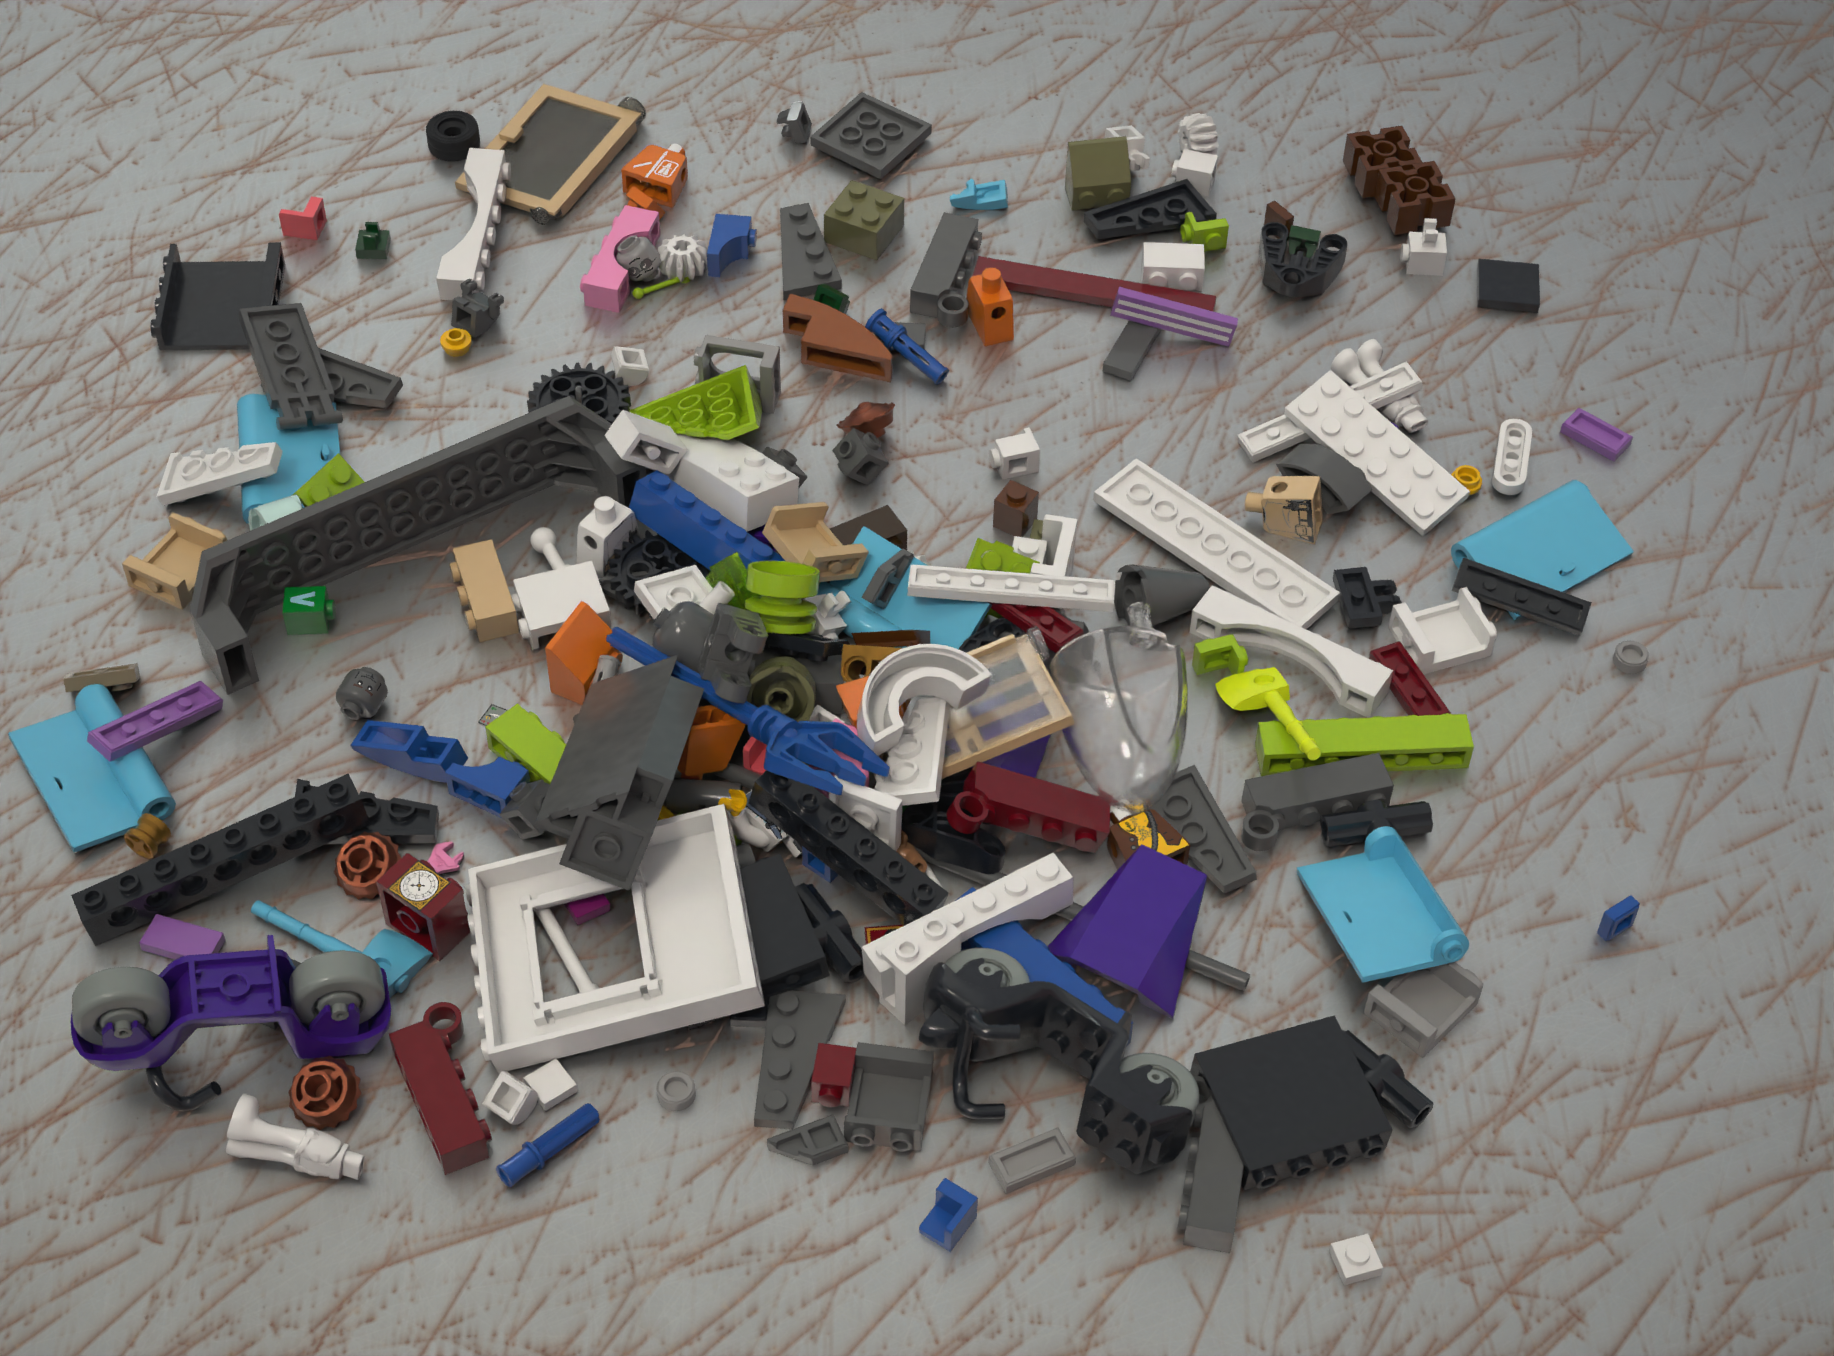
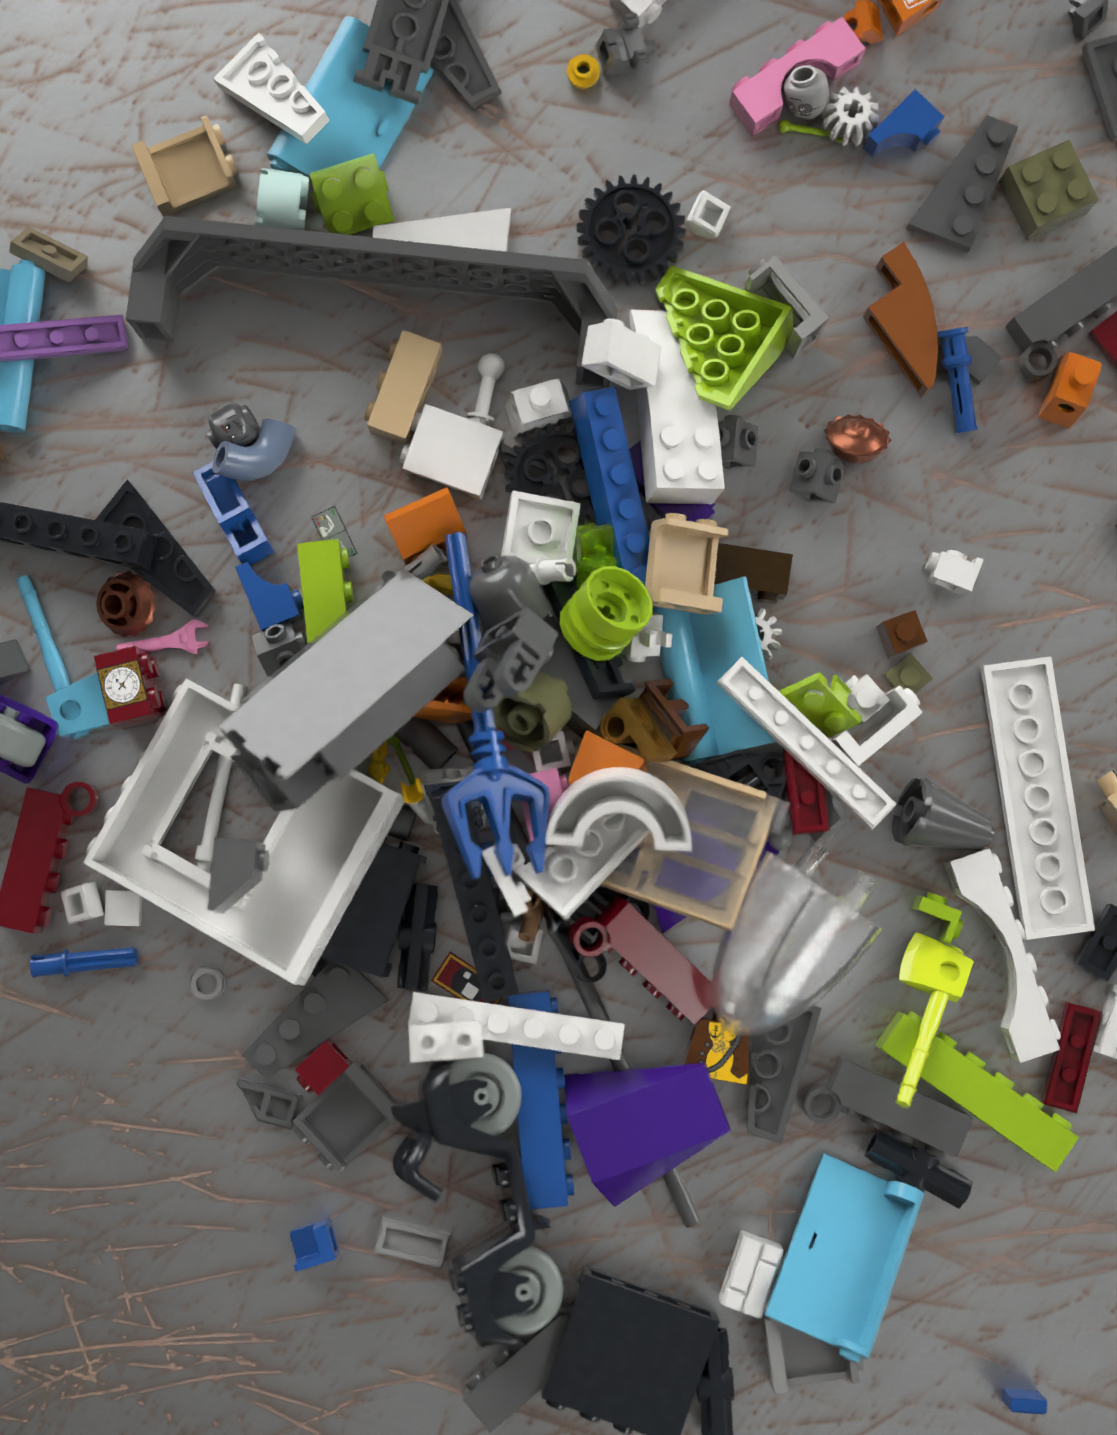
camera: 35 degrees right, 35 degrees up
green brick [282,586,336,635] -> none
dark green tile [813,284,850,314] -> none
dark grey tile [861,549,914,609] -> none
none -> dark grey slope [207,838,269,914]
none -> sand blue cylinder [213,419,296,481]
none -> white brick [718,1230,785,1318]

